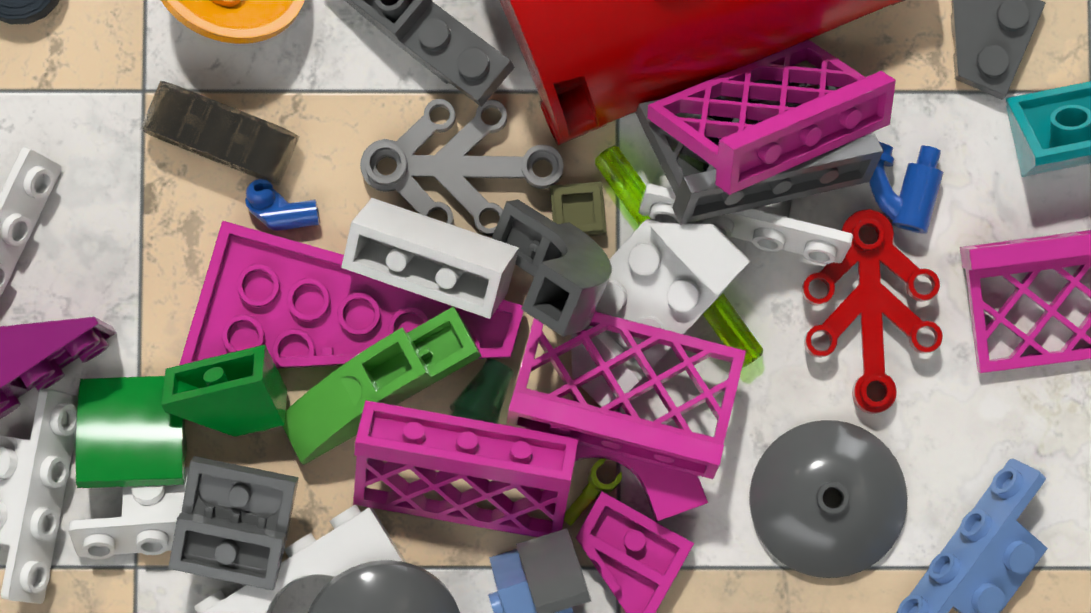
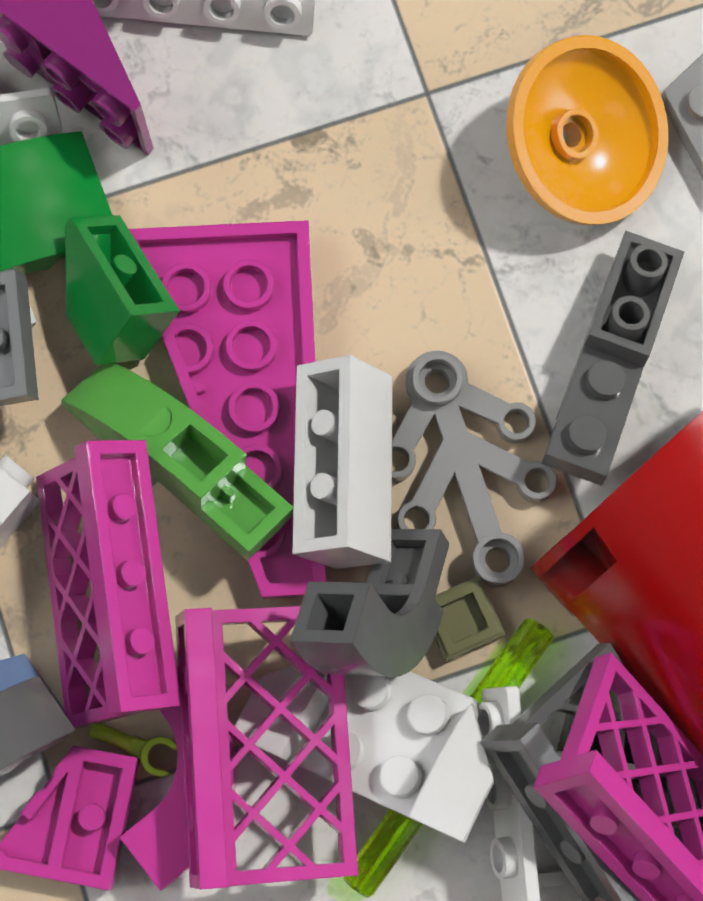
camera: 70 degrees right, 5 degrees down
clear smoke beam [140,81,299,185] -> none
blue arm [245,179,320,231] -> none
clear green cone [450,358,515,424] -> none

